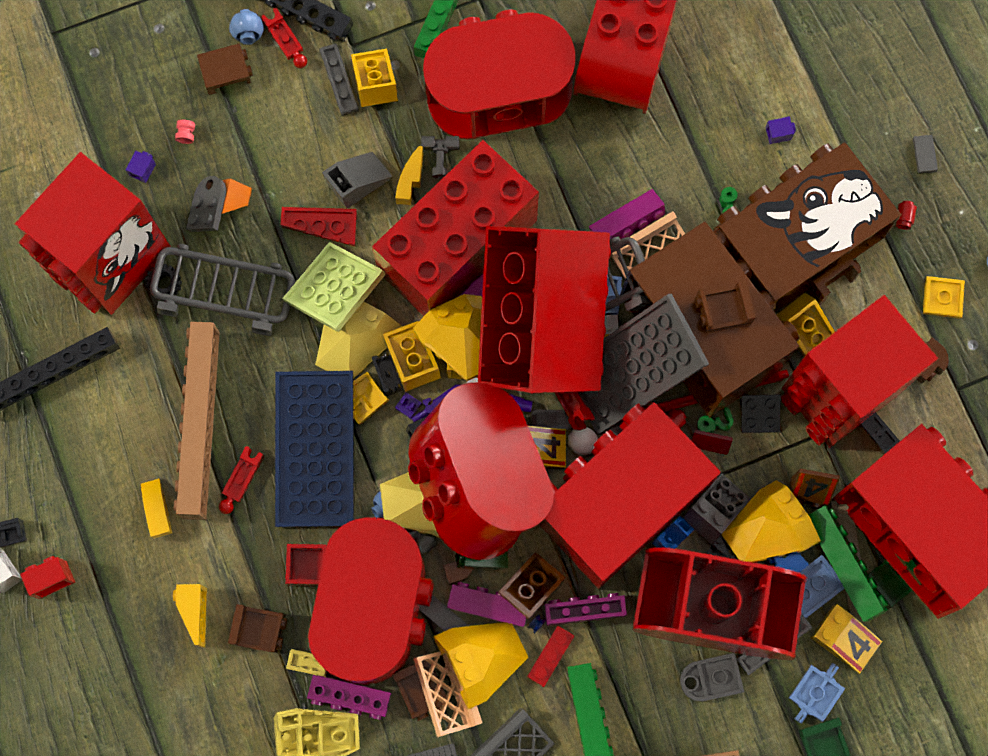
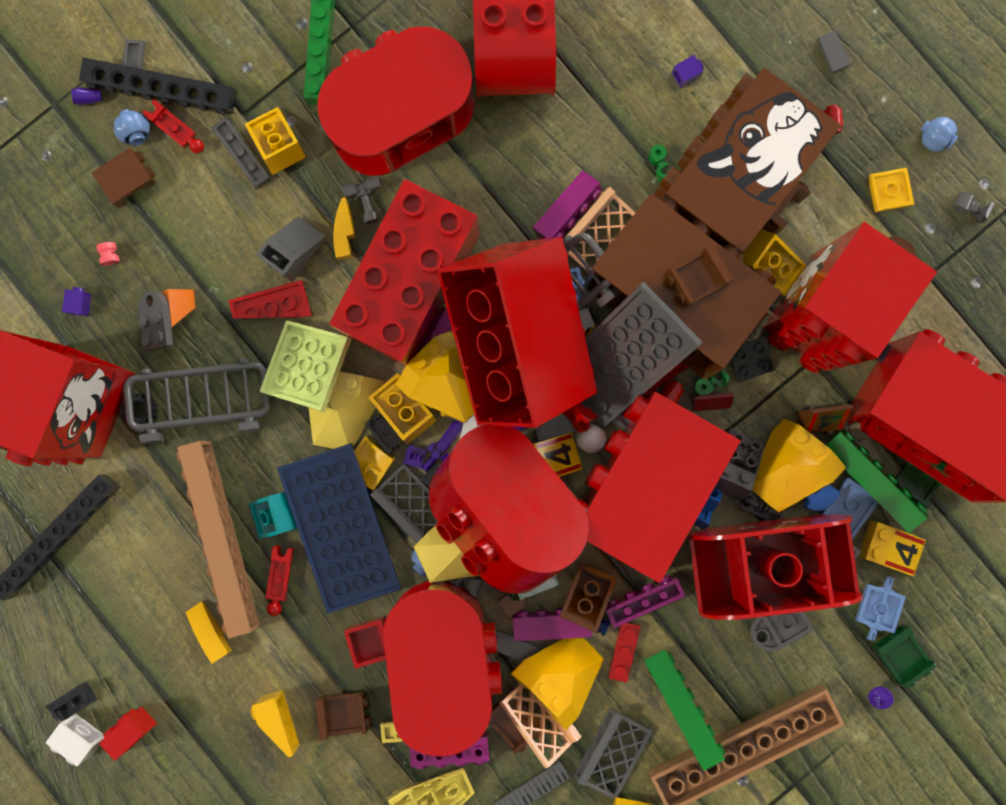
camera: 15 degrees left, 10 degrees up
none -> teal slope [249,492,297,540]
none -> dark grey fence [370,463,438,544]

